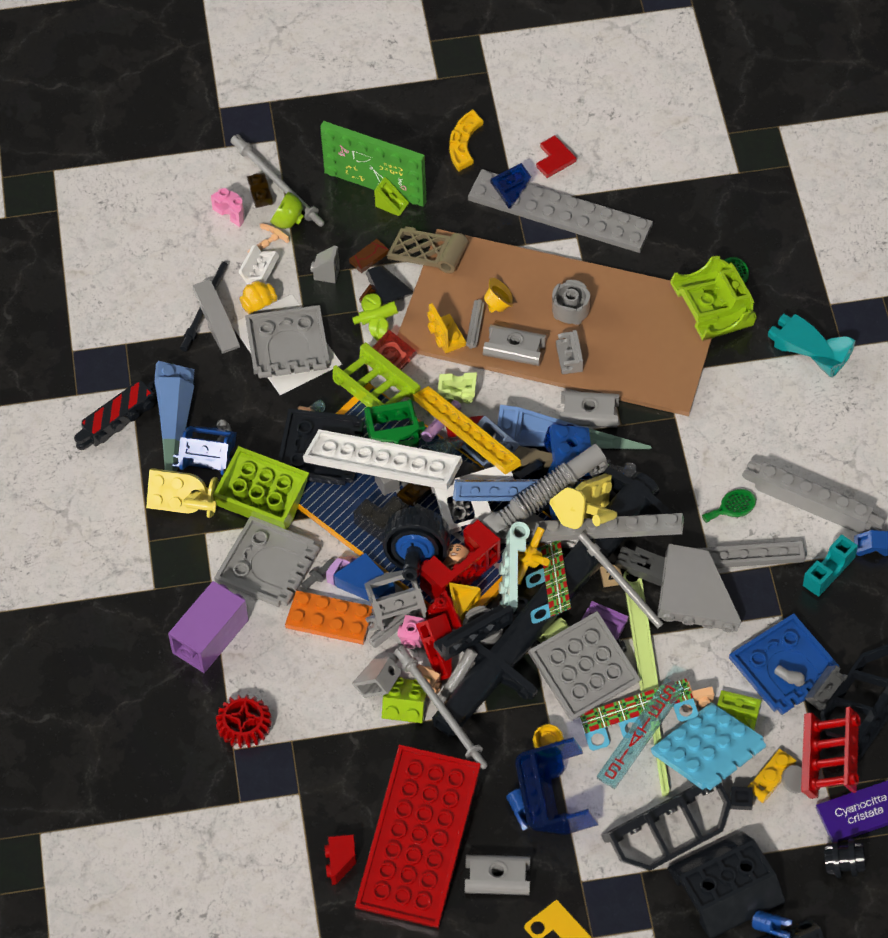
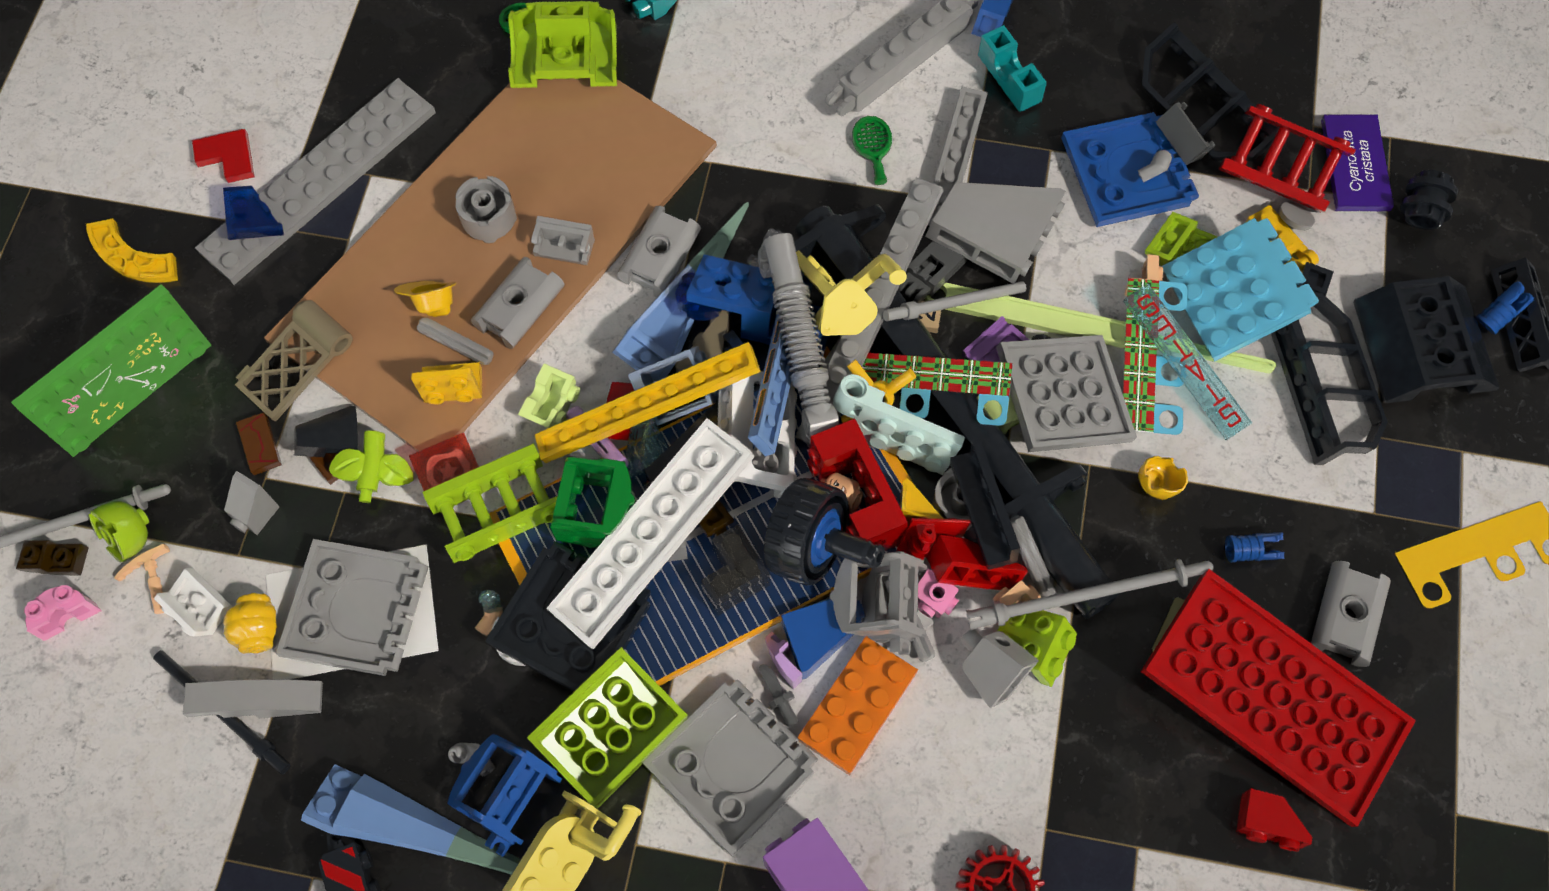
camera: 70 degrees left, 10 degrees up
lime slope [374,177,409,216] -> none
clear blue windscreen [515,737,598,834] -> none

